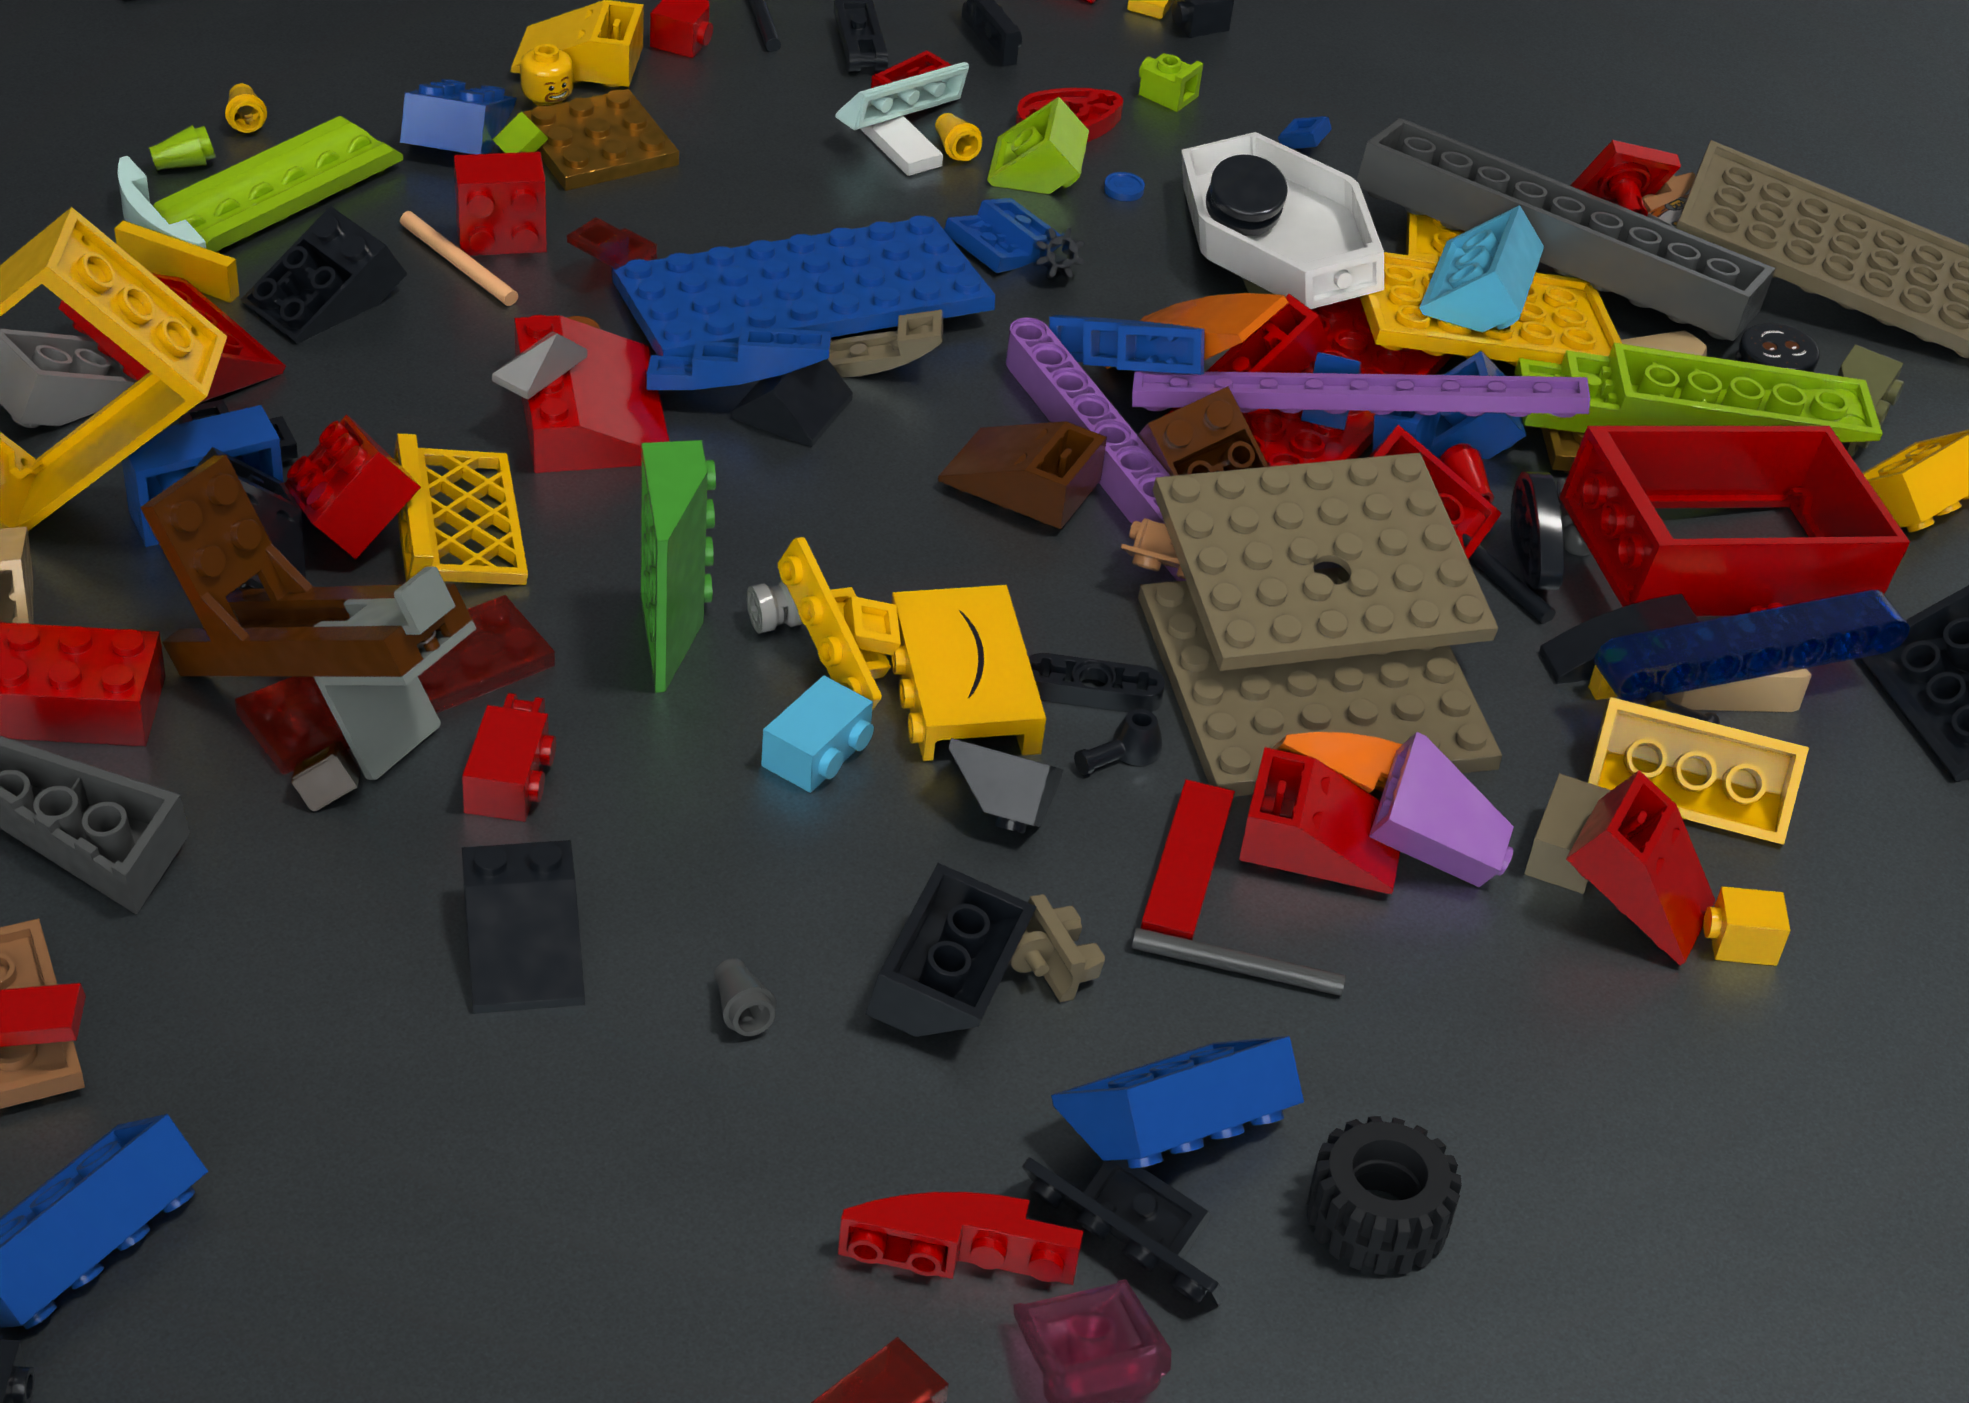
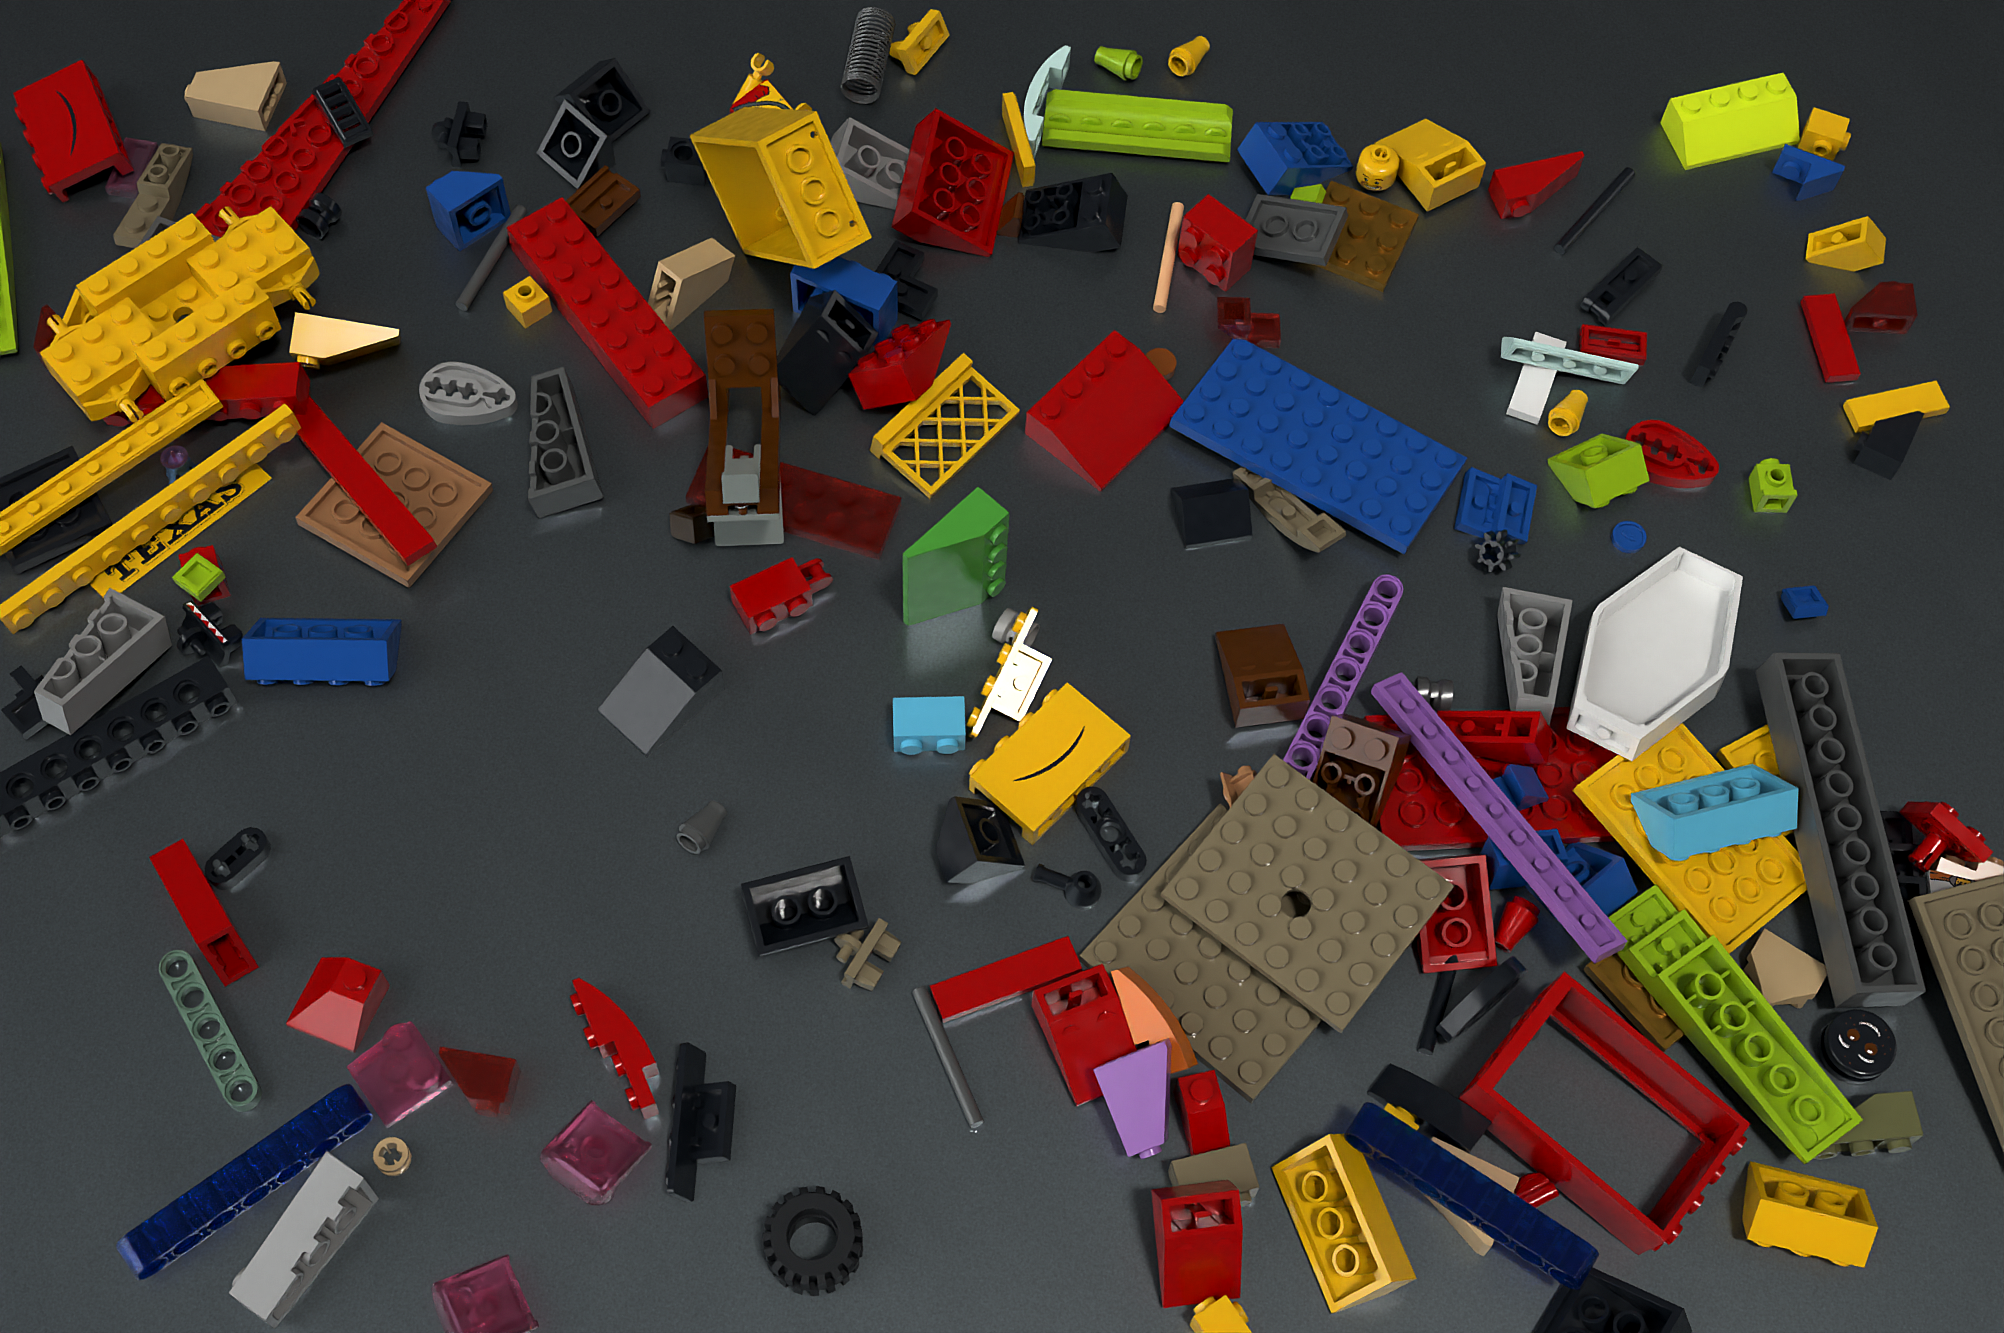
camera: 55 degrees right, 20 degrees up
light grey slope [492,332,587,400] -> none
blue slope [647,327,831,390] -> none
yellow plate [843,596,901,655] -> none
blue slope [1049,315,1205,375] -> none
blue slope [1051,1036,1304,1168] -> none
orange slope [1104,293,1289,369] -> none
black head [1206,154,1288,236] -> none
black hinge [1645,692,1720,724] -> none
none -> reddish brown slope [996,192,1024,238]
none -> red slope [1173,1070,1230,1156]
none -> dark grey plate [1245,194,1348,266]
none -> light grey wedge [1497,587,1573,725]

